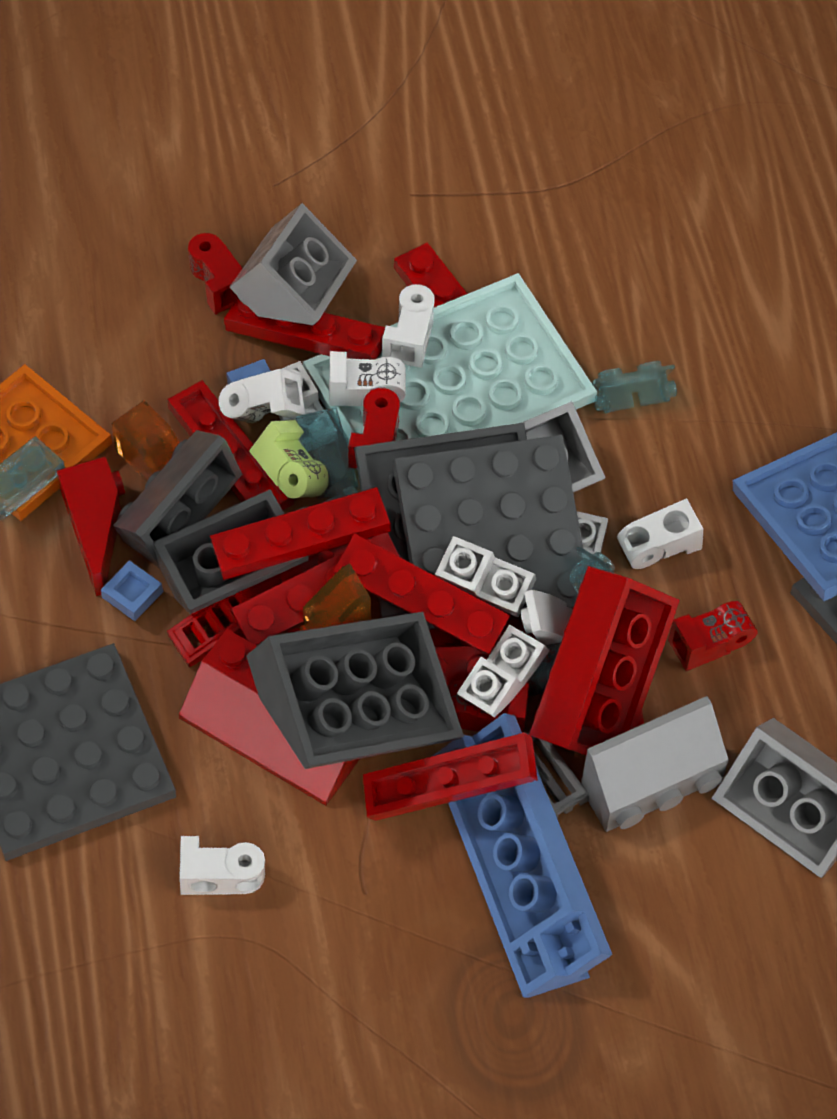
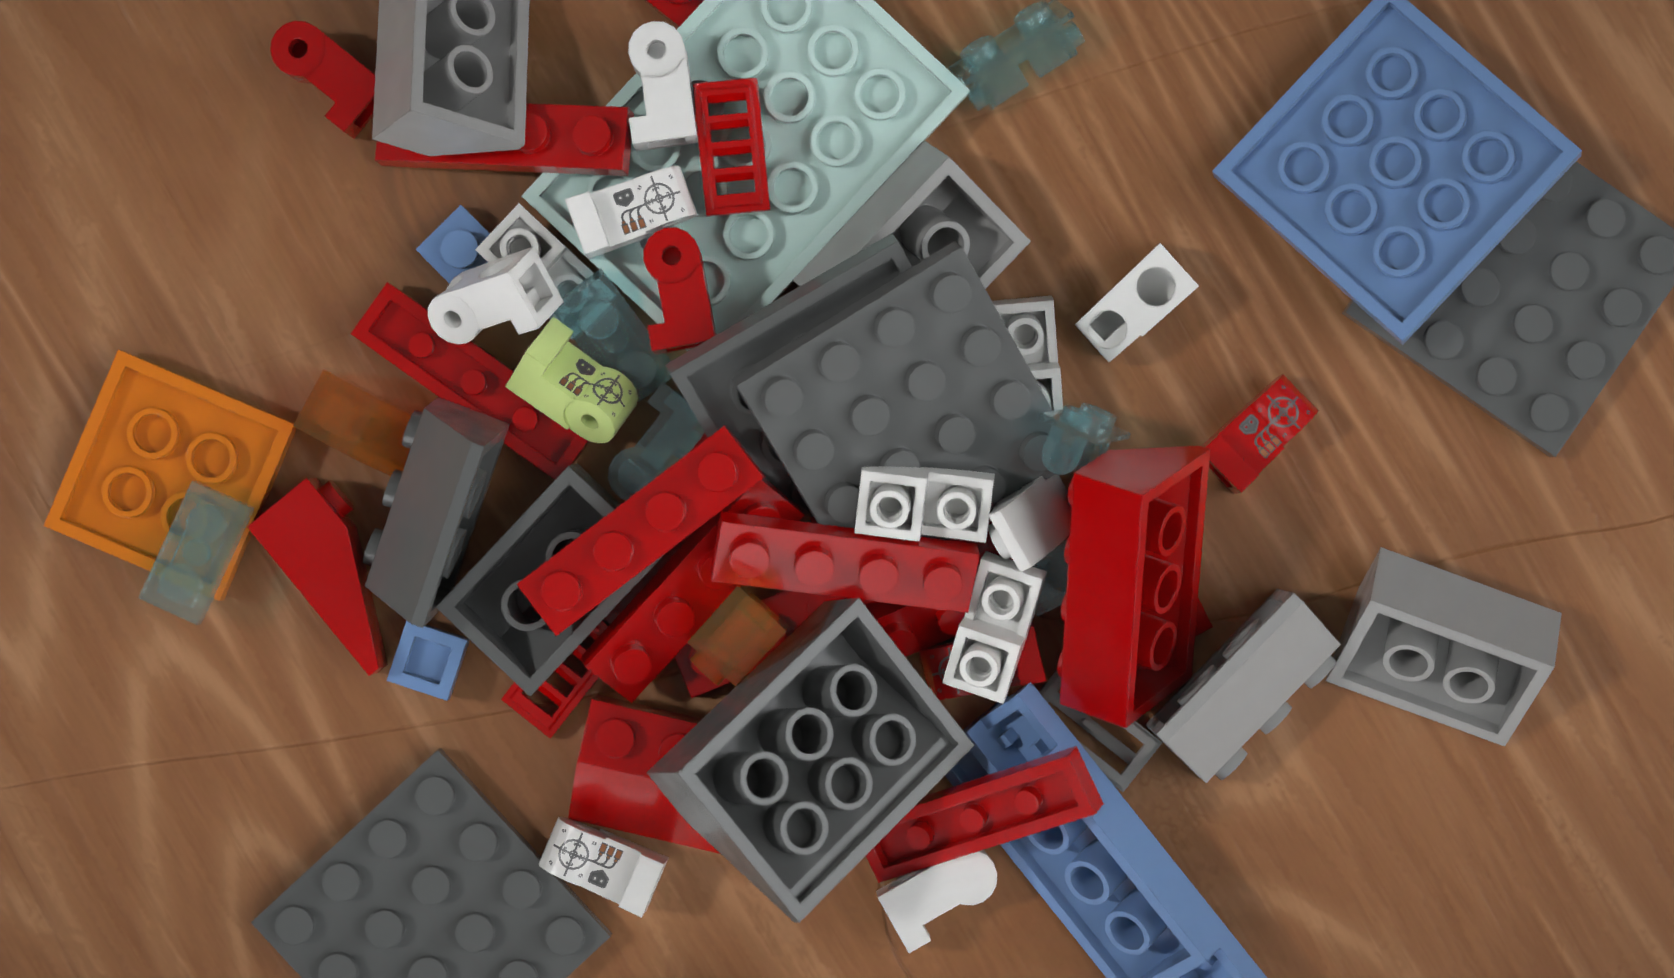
camera: 20 degrees left, 30 degrees up
none -> white leg [539,817,669,918]
none -> red slope [693,78,770,217]
none -> white leg [876,850,997,953]

